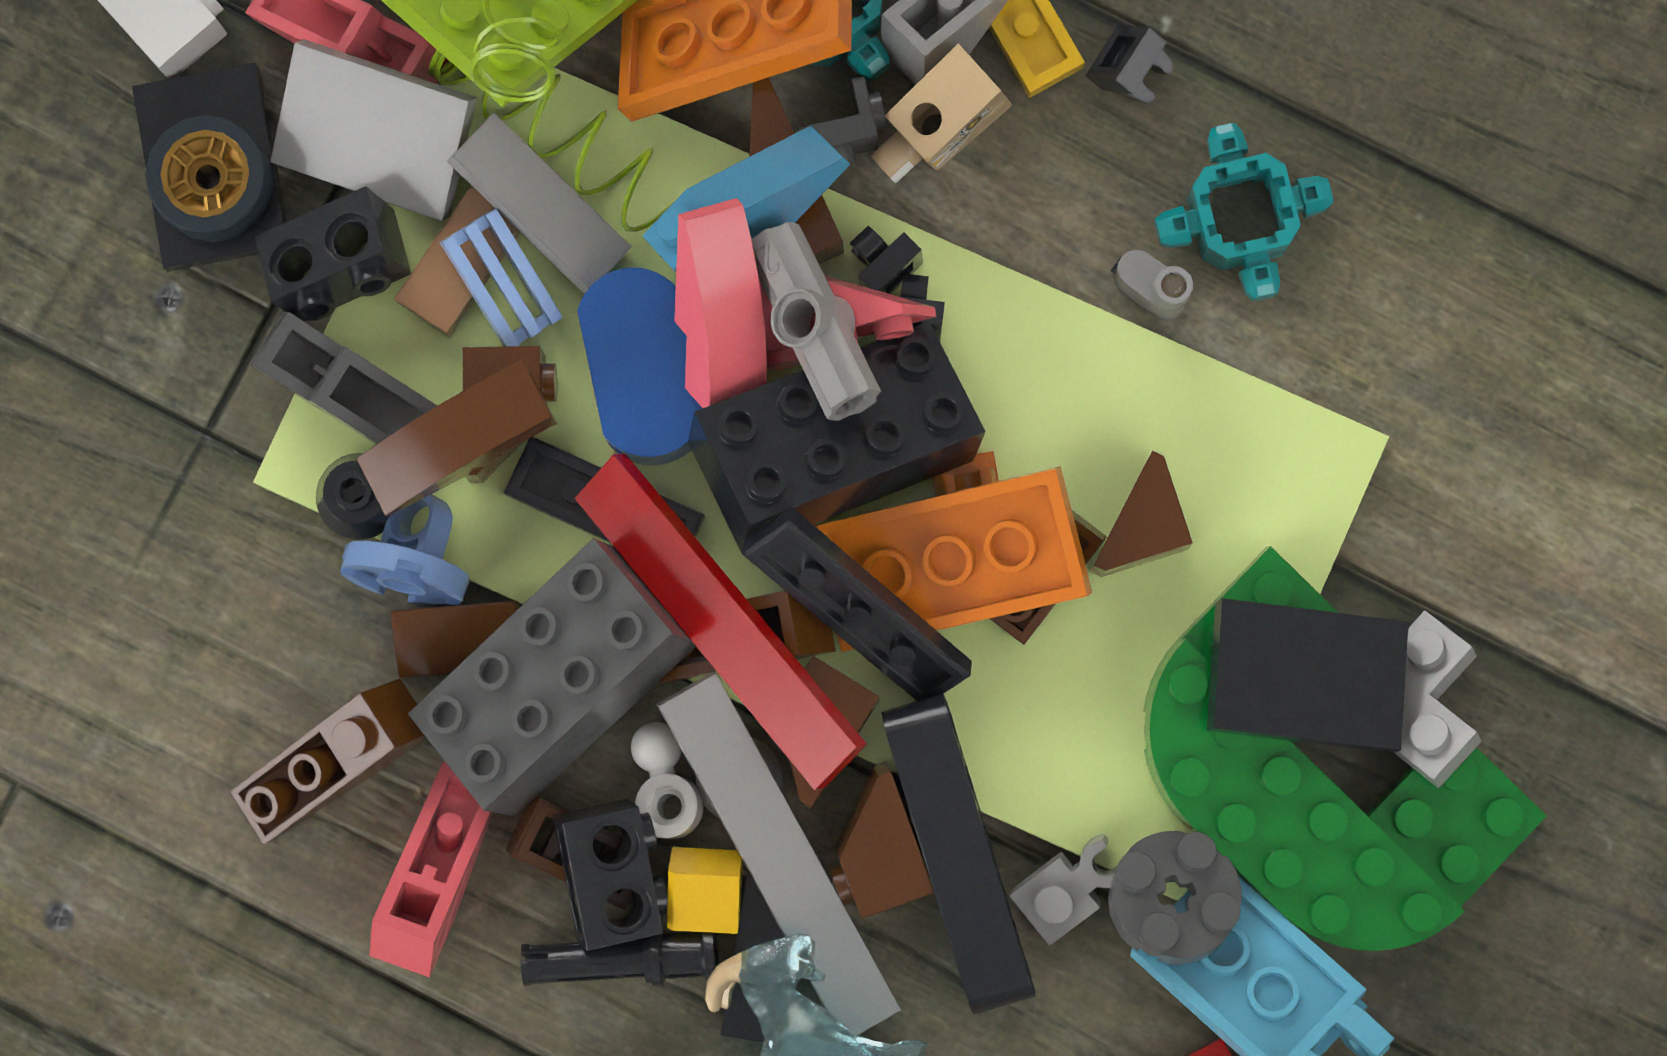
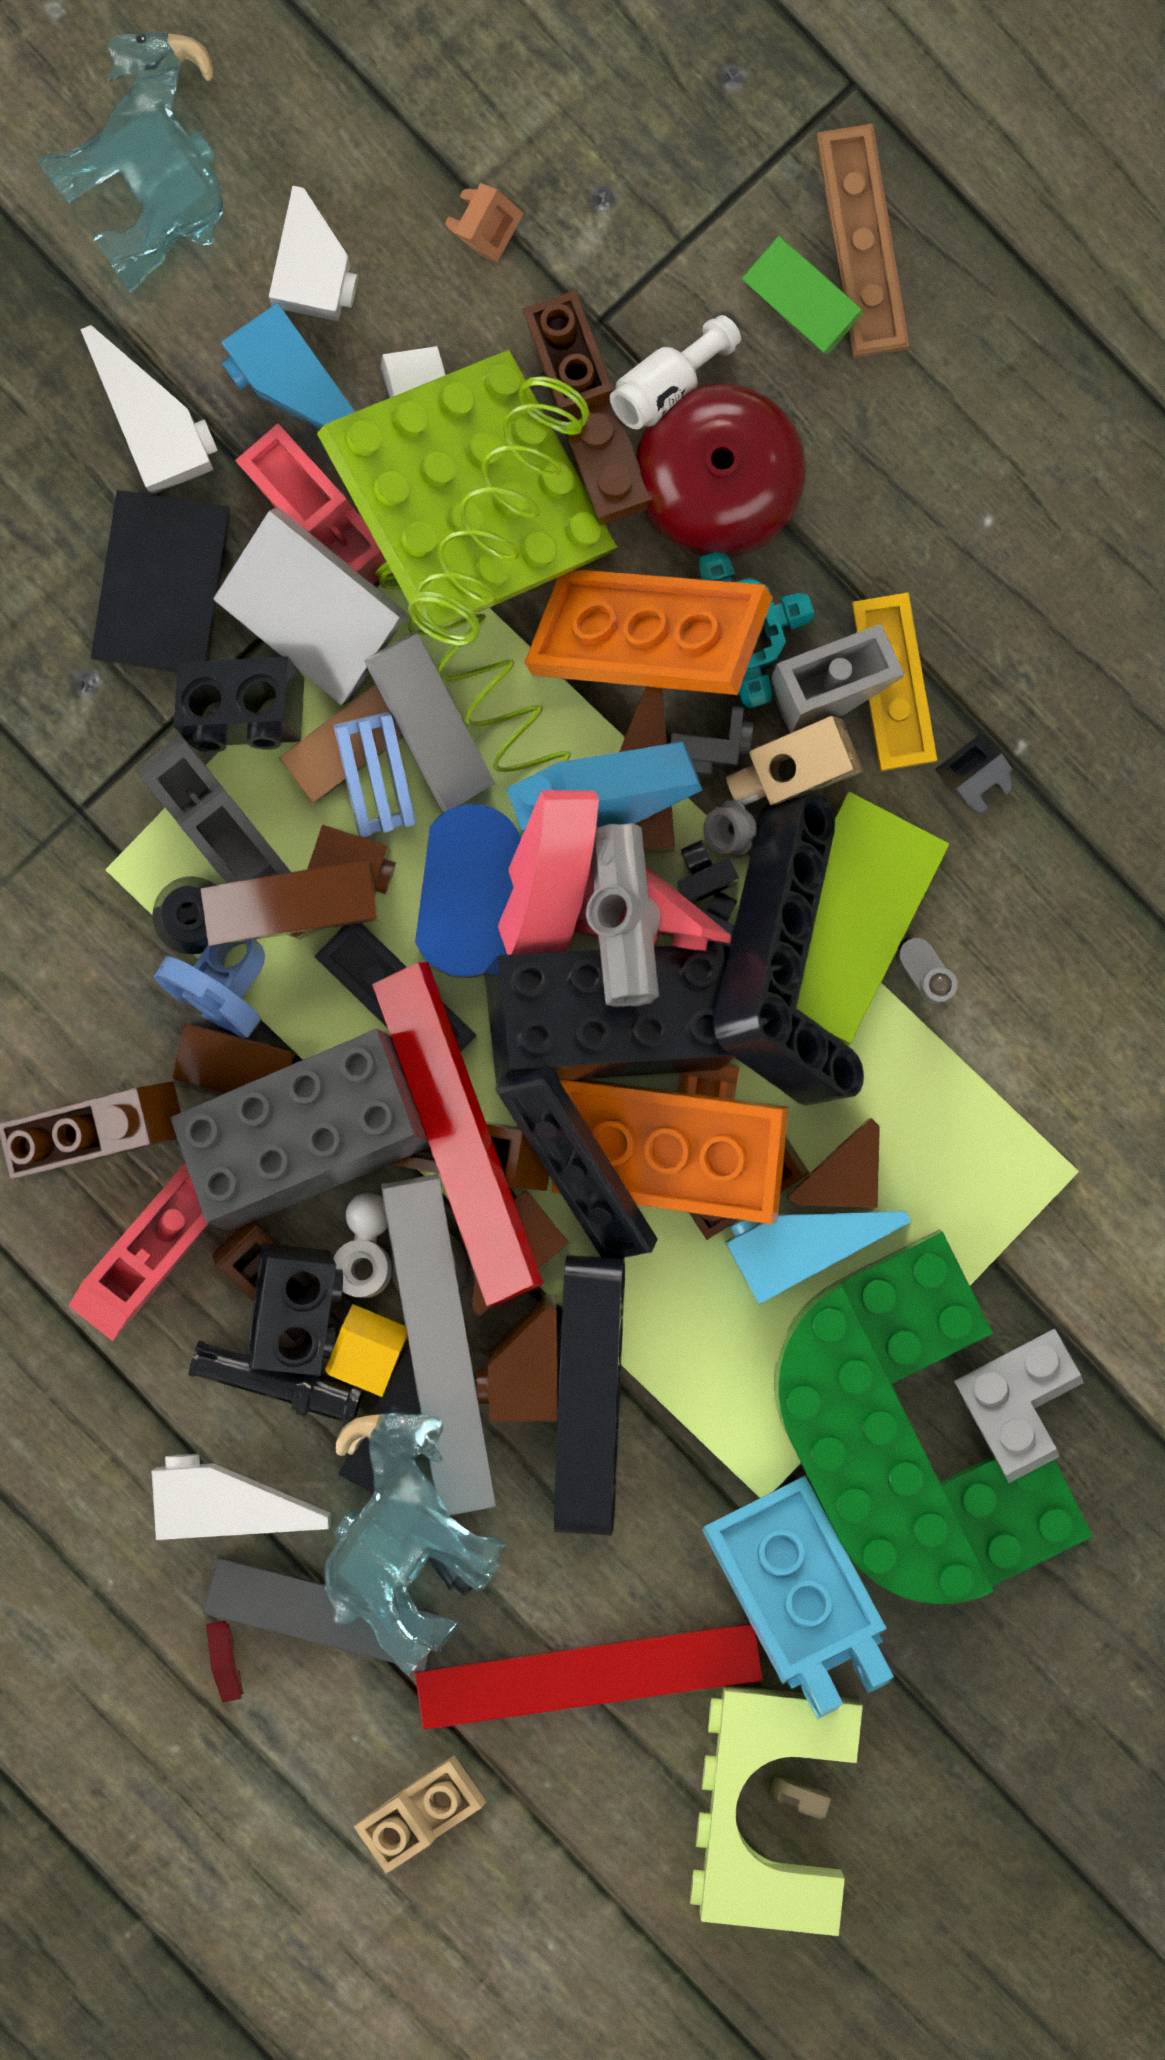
camera: 10 degrees right, 5 degrees up
wheel [145,115,273,242] -> none
light grey plate [1009,834,1117,946] -> none
dark grey plate [1108,831,1242,965] -> none
teal piece [1154,123,1334,301] -> none
black tile [1207,598,1409,753] -> none
none -> light grey plate [704,800,757,856]
none -> black beam [714,793,864,1106]
none -> medium azure slope [725,1211,912,1304]
none -> lime tile [796,792,949,1045]

